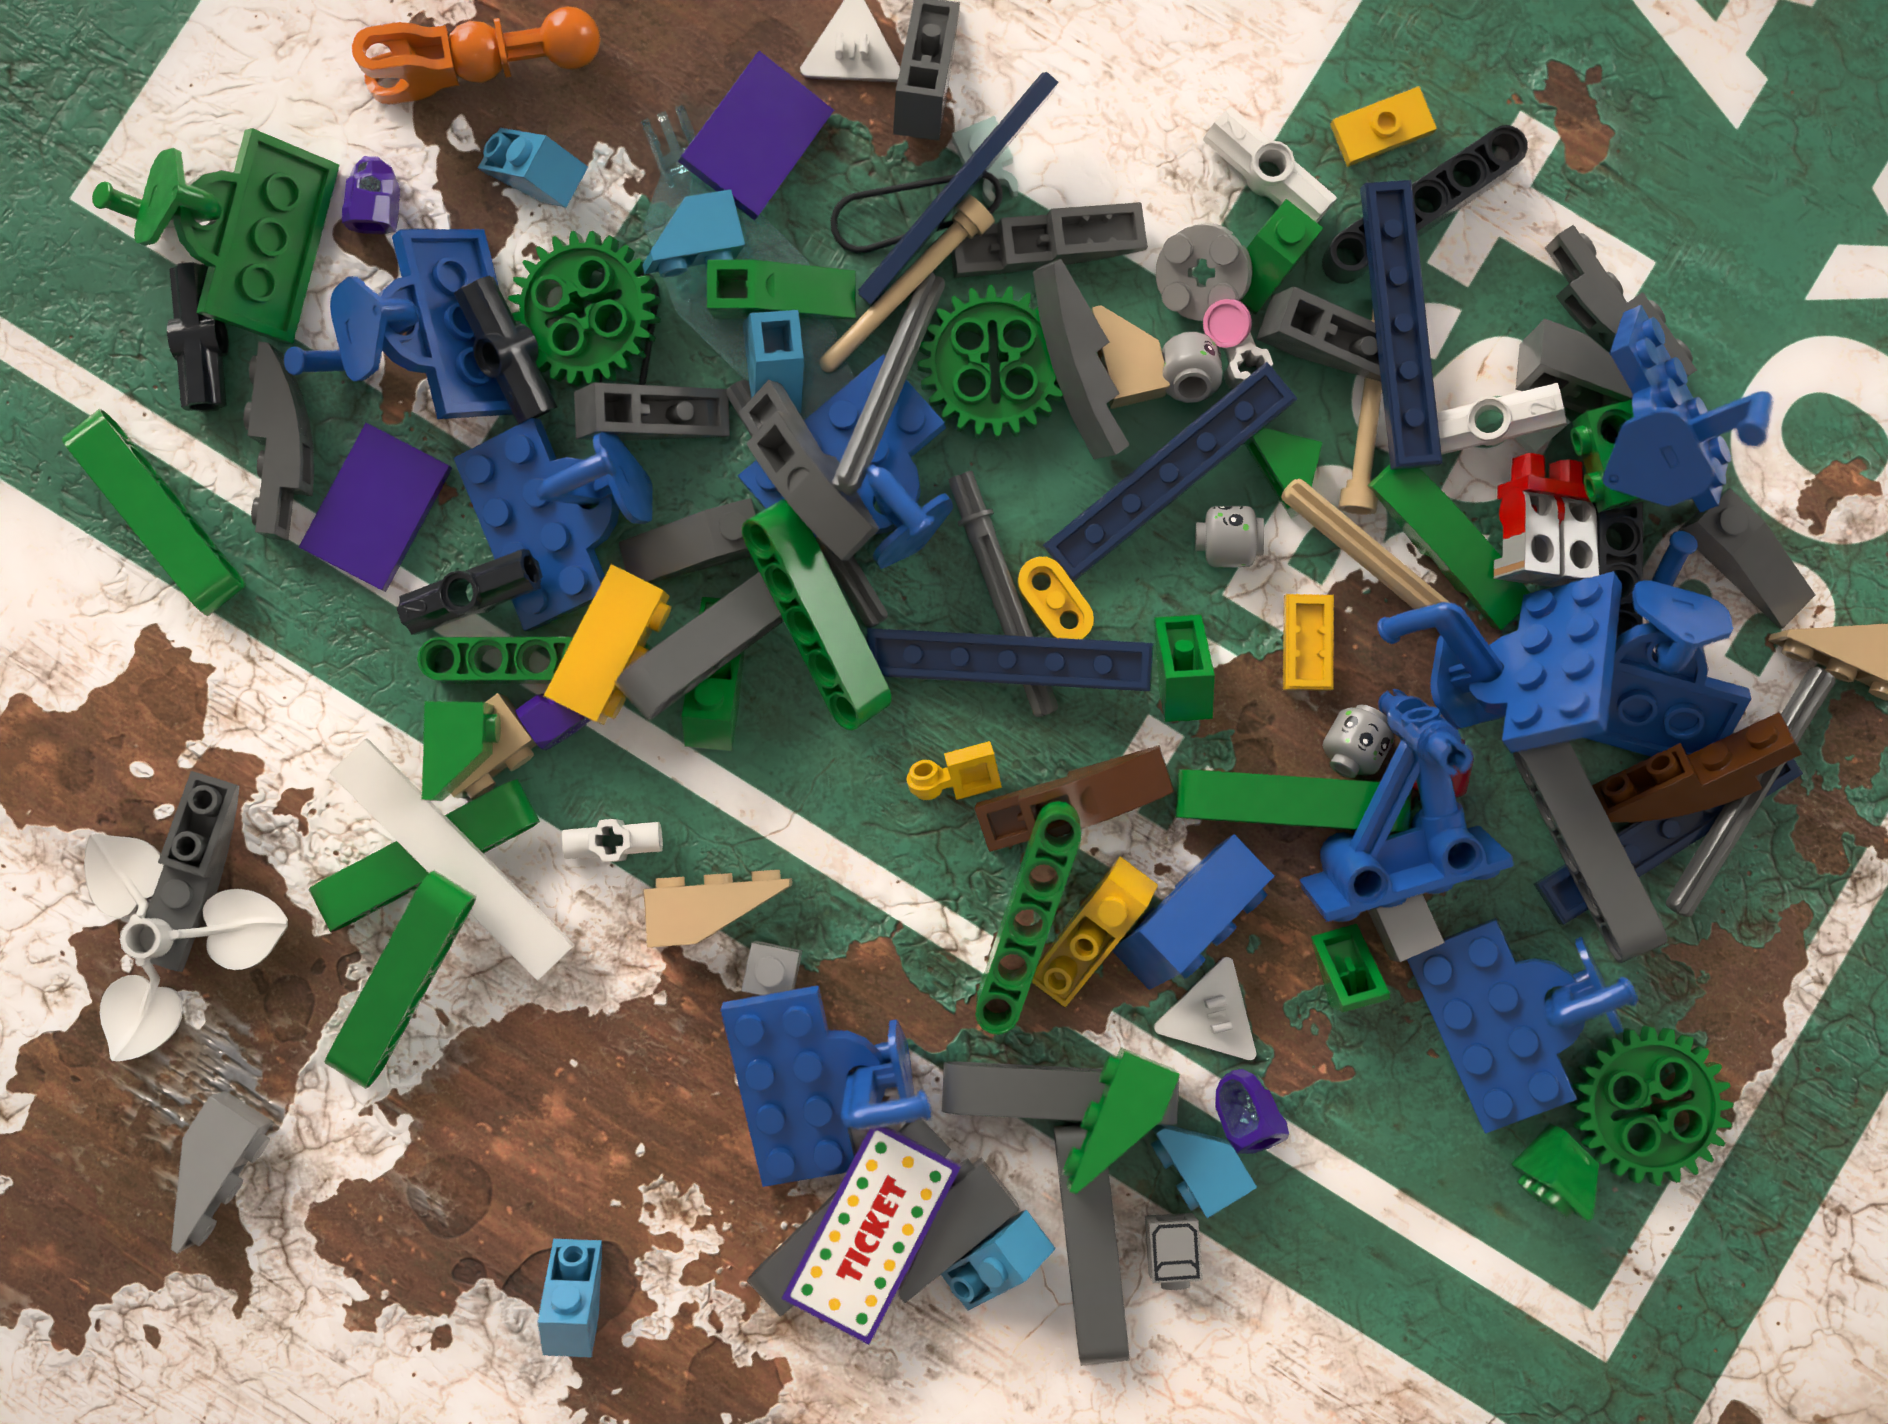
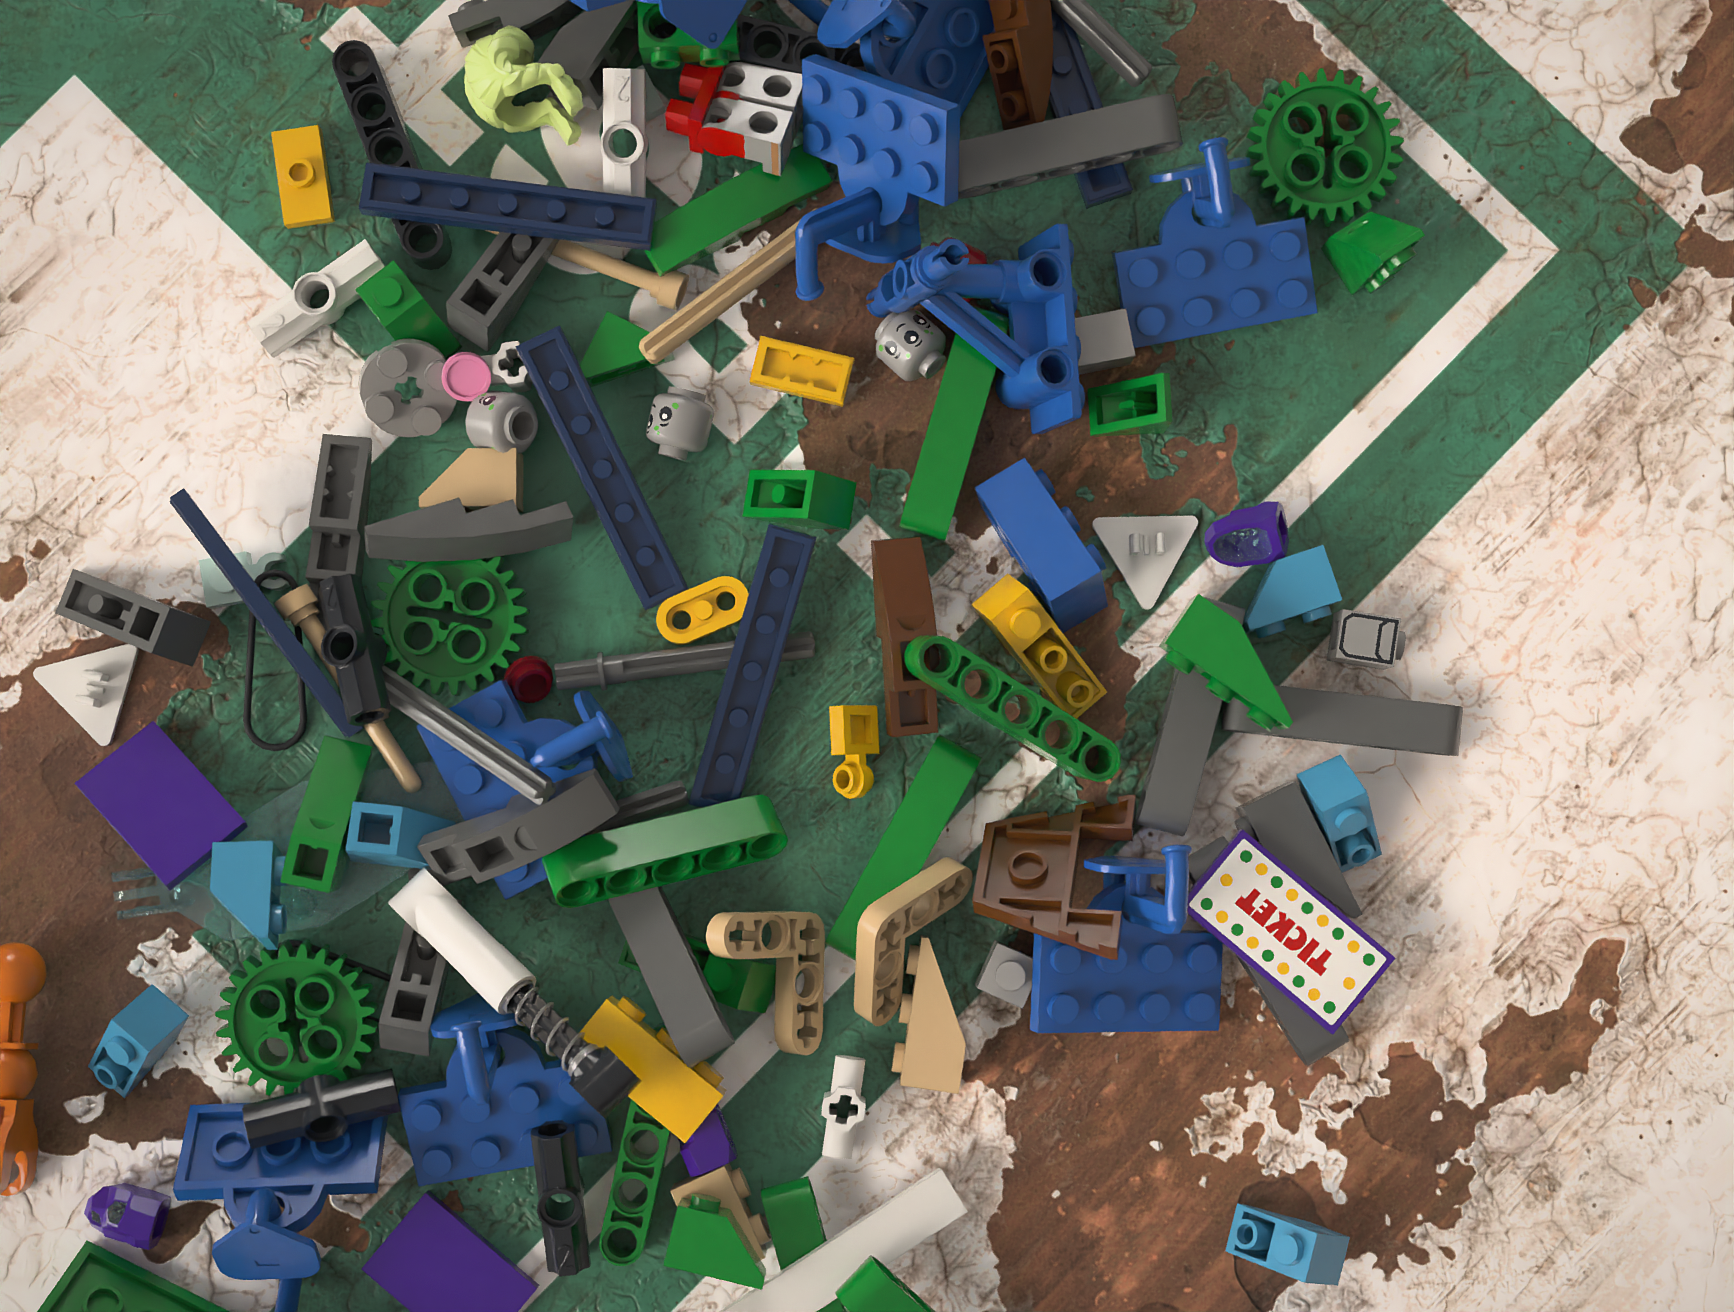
camera: 75 degrees left, 0 degrees up
dark grey slope [618,498,758,584] -> none
none -> black piece [318,573,392,726]
none -> piece [388,867,642,1119]
none -> yellowish green hair [464,25,583,146]
none -> dark red plate [504,656,553,703]
none -> tan beam [706,911,825,1055]
none -> green beam [824,734,982,961]
none -> tan beam [854,857,973,1026]
none -> reddish brown wing [972,795,1137,960]

